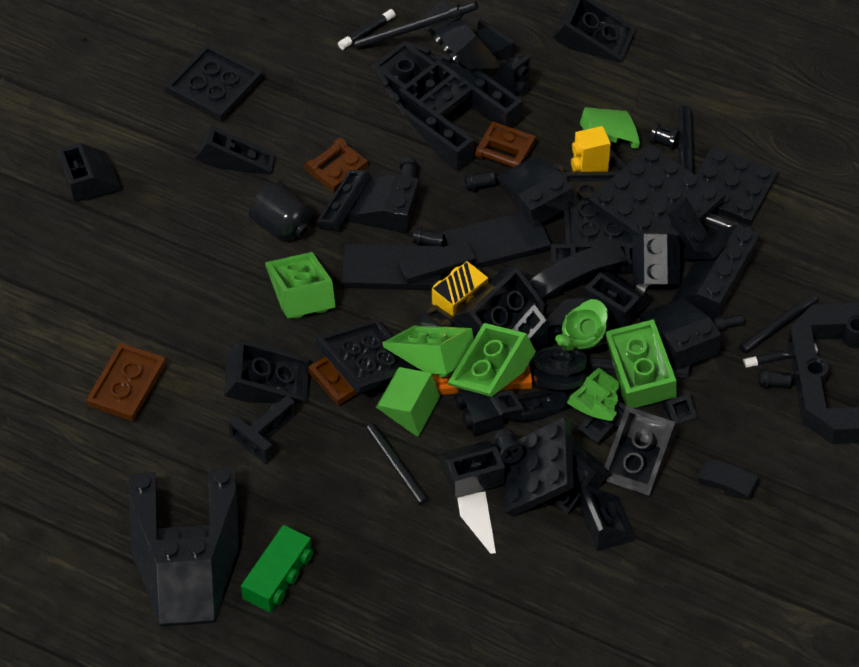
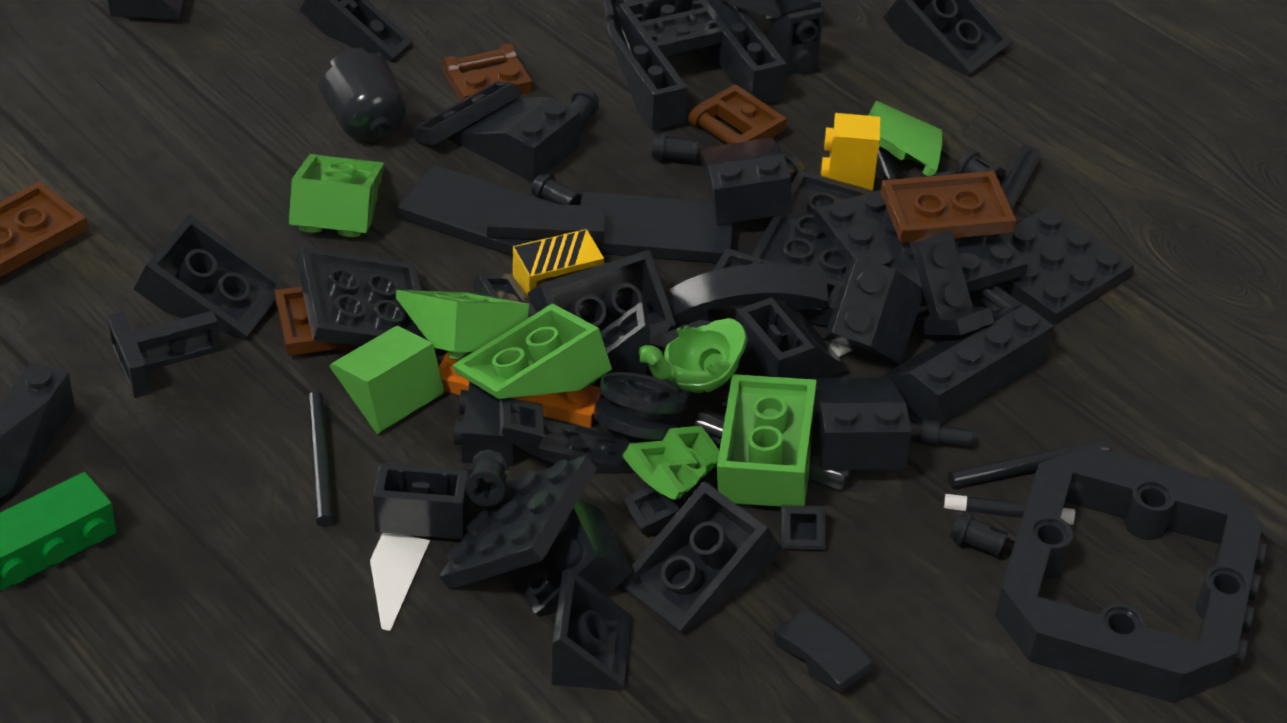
camera: 20 degrees right, 10 degrees down
none -> reddish brown plate [880,171,1016,243]

